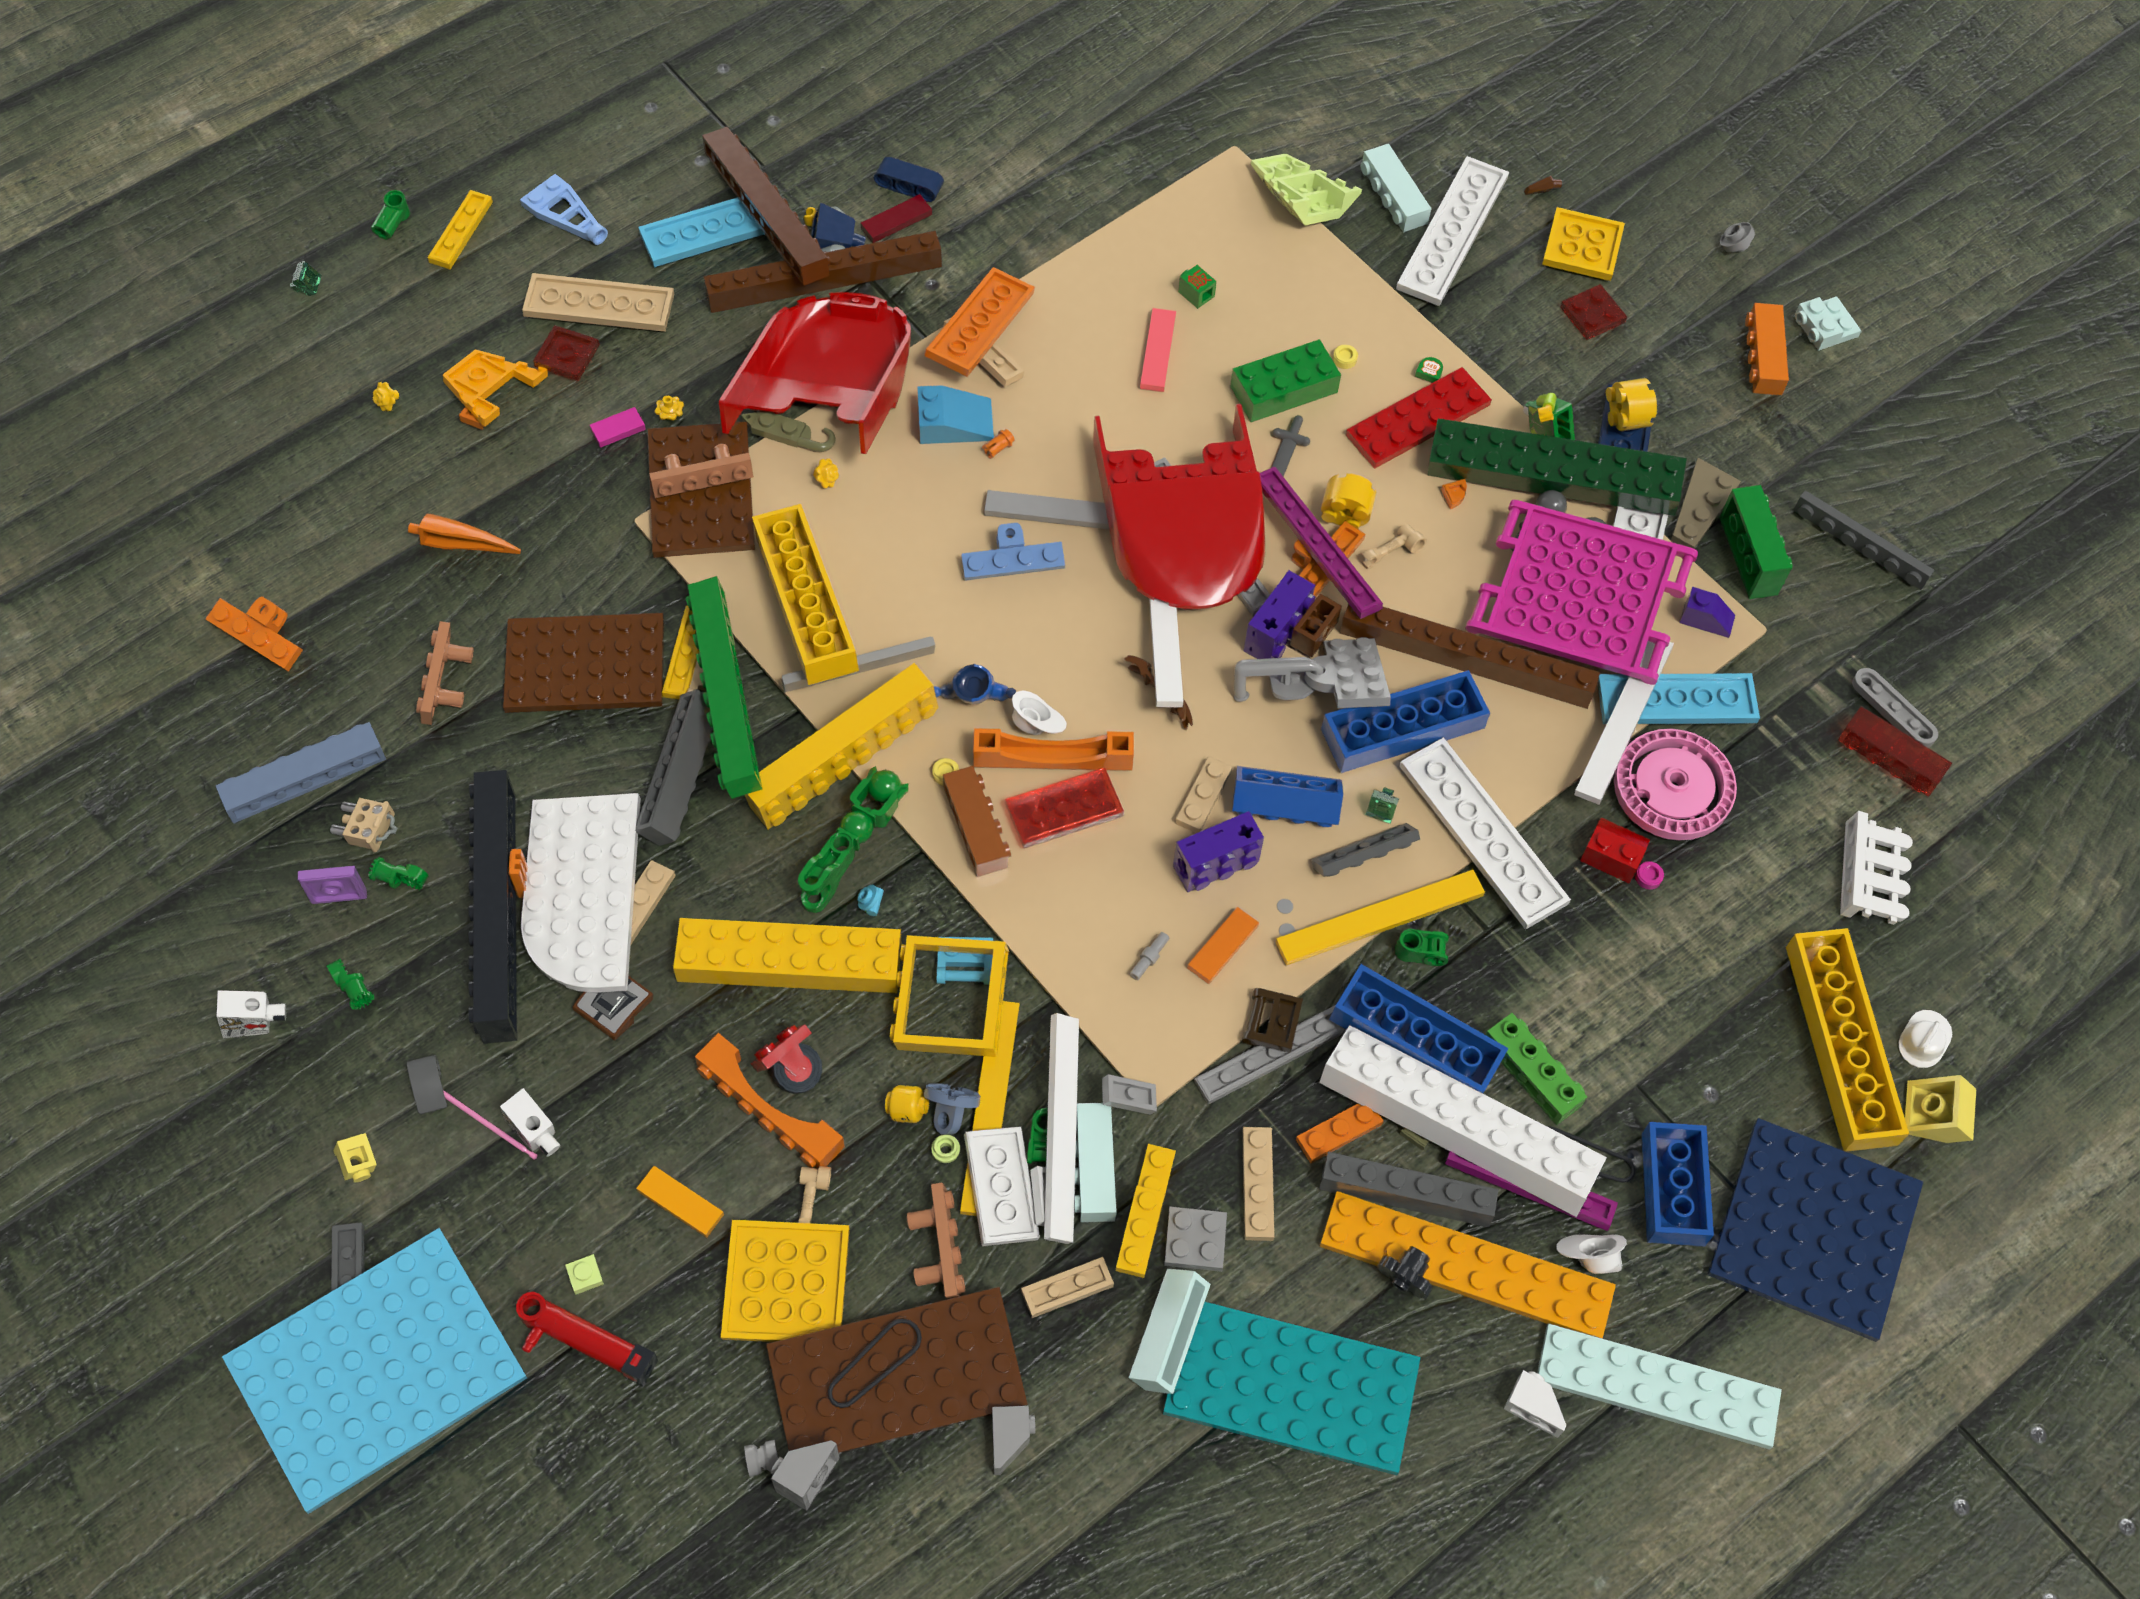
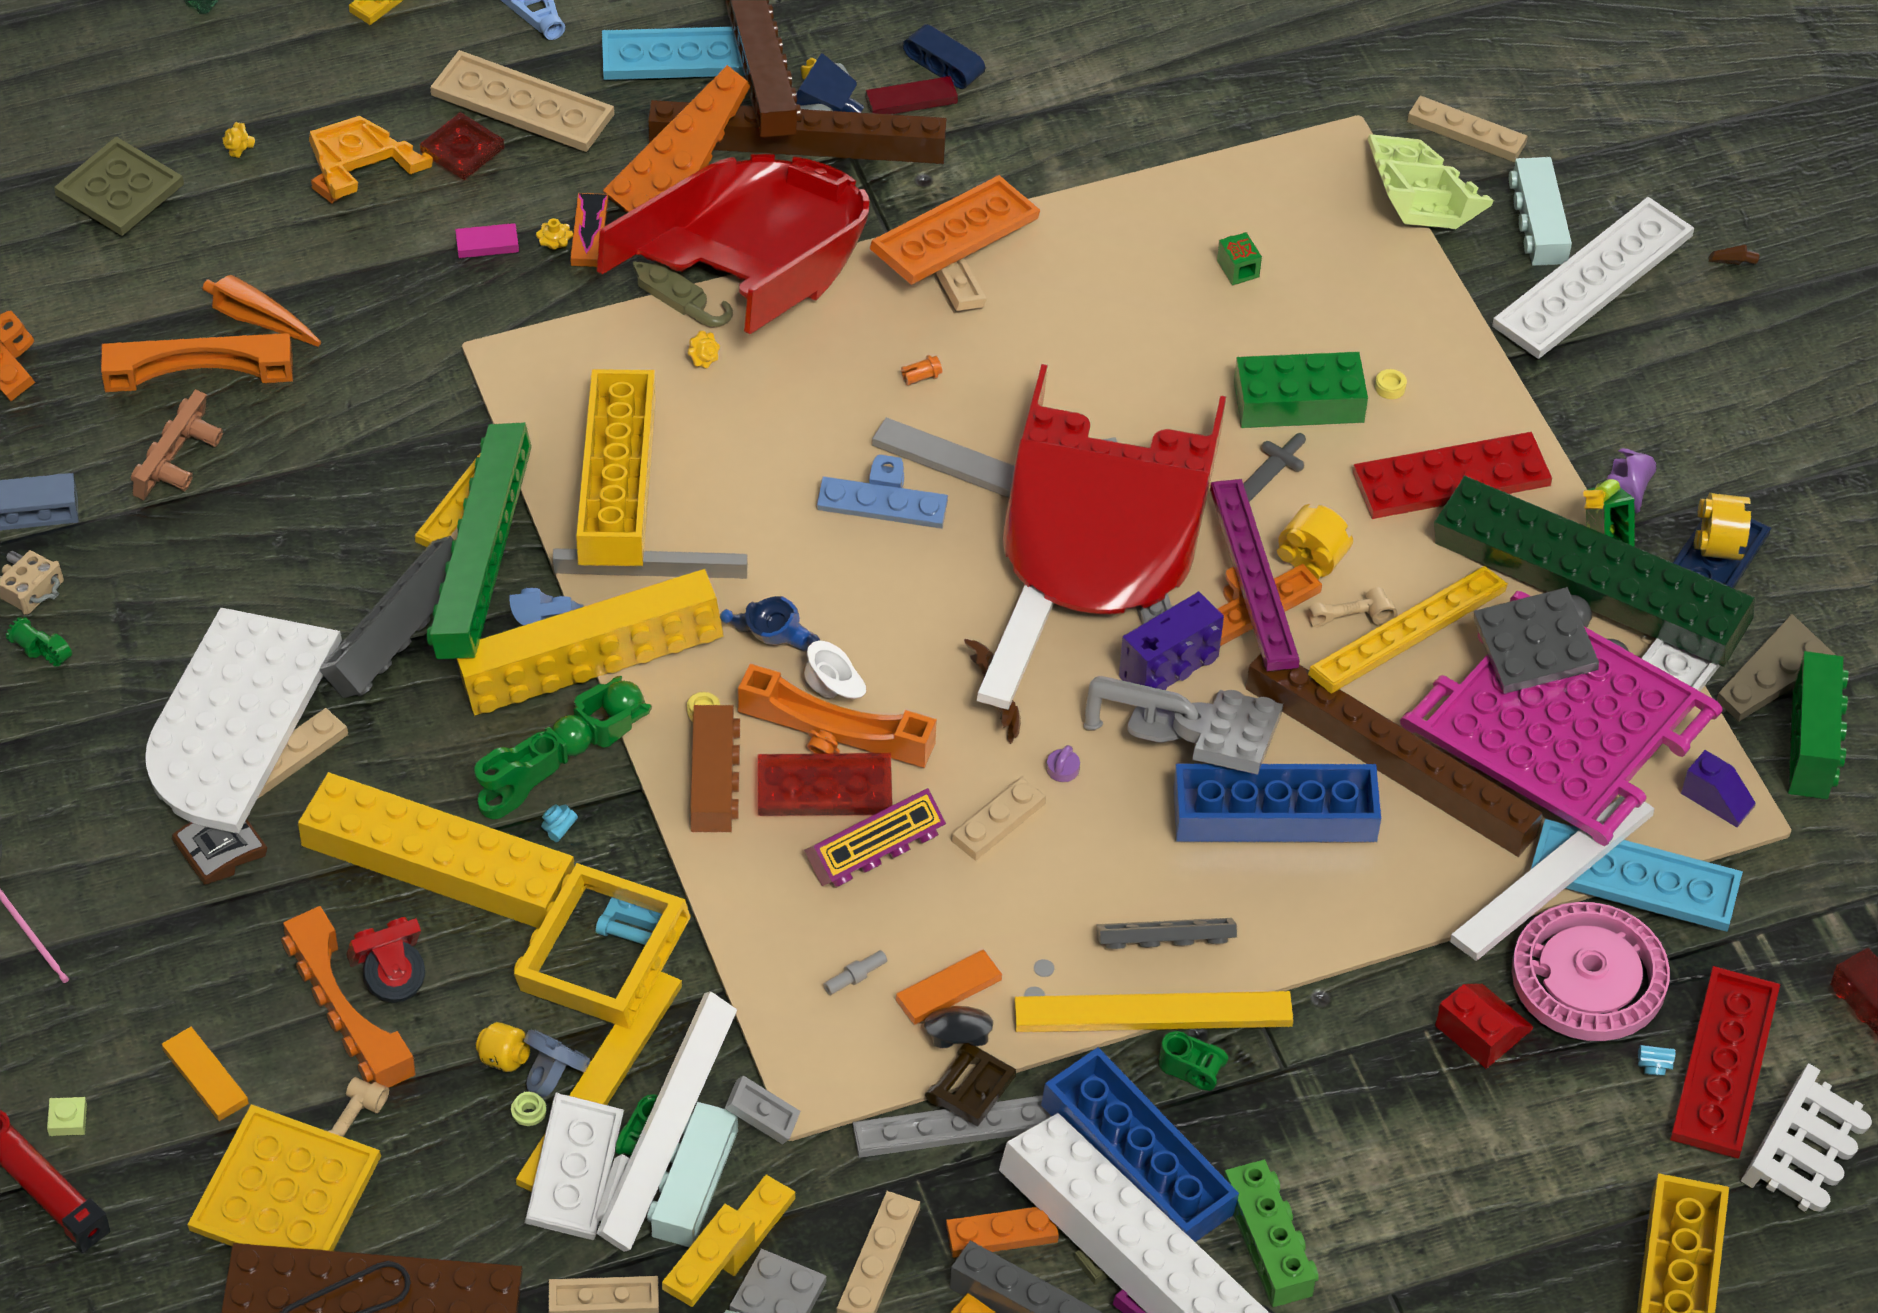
camera: 20 degrees right, 10 degrees down
black brick [469,770,518,1044] -> none
white torso [500,1088,560,1157] -> none
reddish brown plate [503,613,664,713] -> none
orange tile [509,849,528,898] -> none
reddish brown plate [648,422,755,558] -> none
nougat plate [649,444,754,498] -> none
nougat plate [907,1183,965,1299] -> none
dark azure slope [917,385,994,444] -> none
coral tile [1140,308,1176,392] -> none
dark purple piece [1173,811,1264,892] -> none
blue slope [1232,766,1344,827] -> none
reddish brown brick [1290,593,1342,658] -> none
clear green tile [1366,787,1399,824] -> none
white plate [1400,737,1571,930] -> none
green tile [1415,357,1443,383] -> none
orange tile [1441,479,1467,510] -> none
yellow plate [1542,207,1625,281] -> none
clear red plate [1560,284,1627,340] -> none
dark pink tile [1635,861,1664,890] -> none
none -> olive plate [54,136,184,236]
none -> orange arch [101,333,293,392]
none -> medium blue brick [509,588,584,626]
none -> tile [571,193,608,267]
none -> orange wing [603,65,750,213]
none -> brick [804,788,946,888]
none -> orange plate [807,730,840,759]
none -> black dish [924,1006,993,1048]
none -> medium lavender tile [1047,745,1080,782]
none -> yellow tile [1308,566,1508,694]
none -> tan plate [1407,96,1528,162]
none -> dark grey plate [1474,587,1599,694]
none -> medium lavender hair [1607,448,1656,514]
none -> medium azure plate [1638,1045,1675,1076]
none -> red plate [1670,966,1780,1159]

